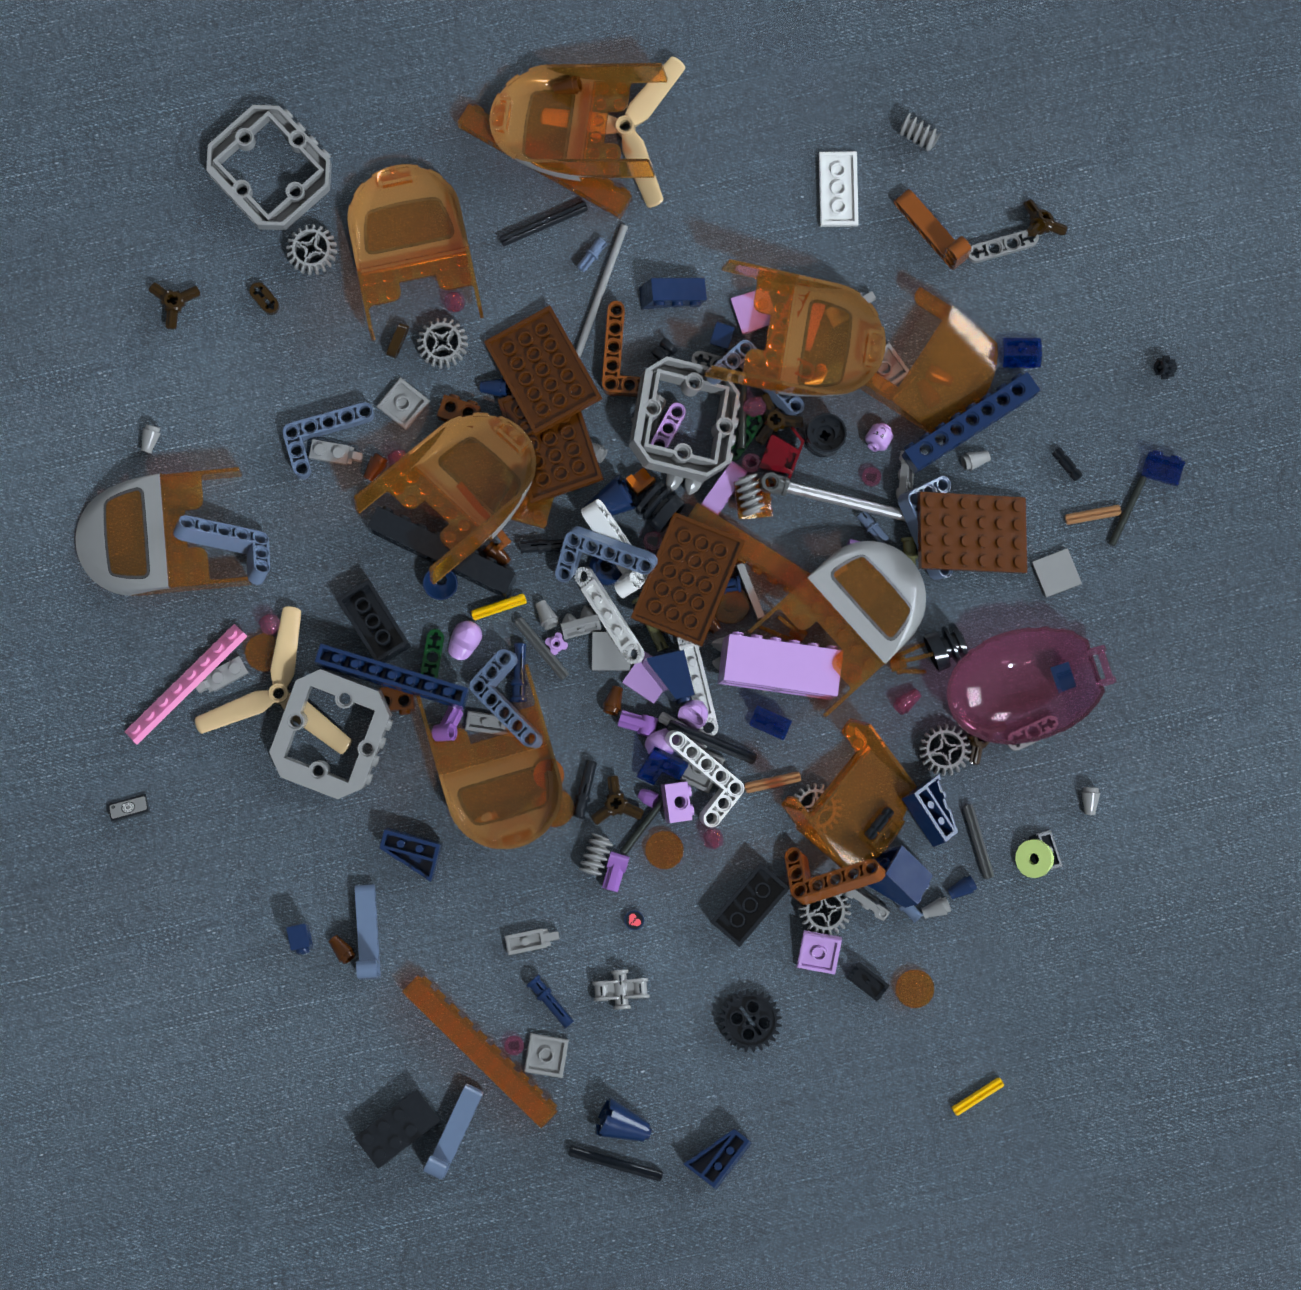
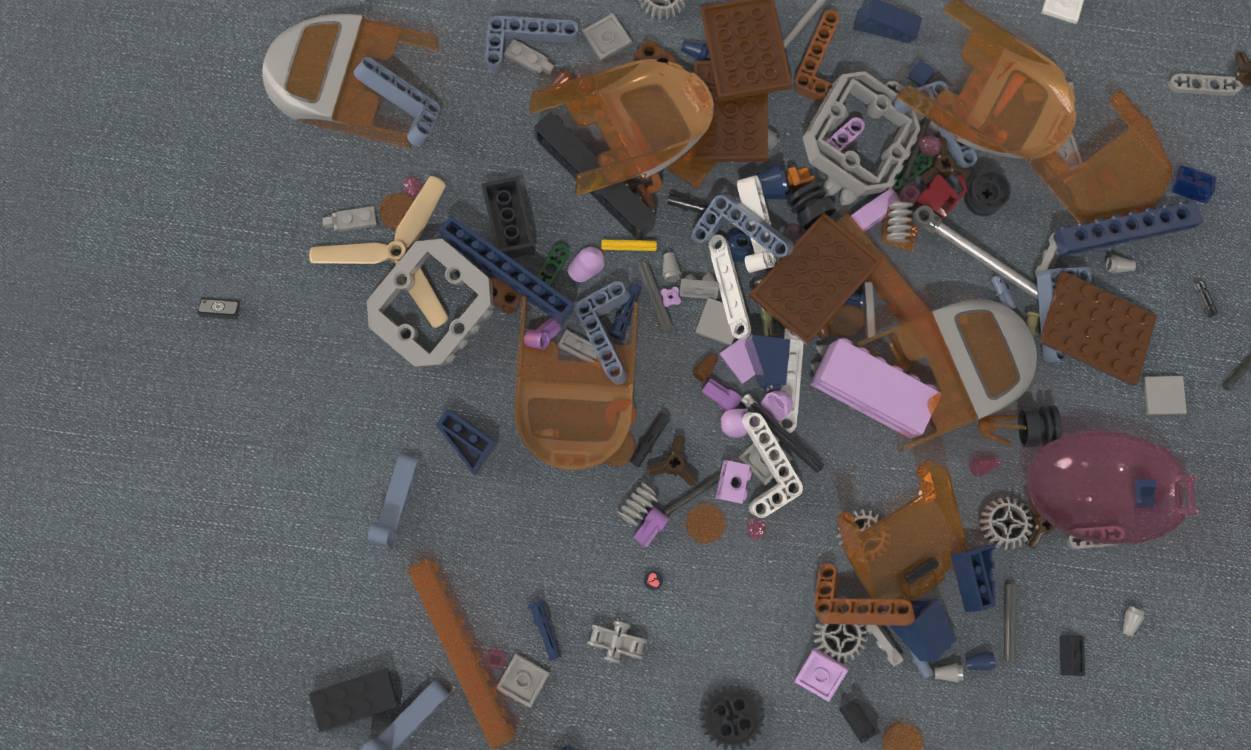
camera: 15 degrees right, 5 degrees down
bright pink plate [124,624,247,745] -> none
dark blue brick [286,923,314,955] -> none
reddish brown cone [329,935,356,964] -> none
dark blue piece [423,565,458,600] -> none
light grey hinge [505,928,560,955] -> none
clear blue tile [637,746,689,785] -> none
medium lavender hose [638,789,659,808] -> none
black wheel [651,338,677,361] -> none
black brick [710,863,790,947] -> none
lavender tile [730,287,778,335] -> none
medium nougat axle [744,771,801,793] -> none
clear blue bracket [749,705,792,740] -> none
clear pink tile [862,467,881,487] -> none
lavender head [865,423,893,452] -> none
dark orange beam [894,189,972,270] -> none
yellowish green tile [1015,839,1054,878] -> none
medium nougat axle [1065,505,1121,525] -> none

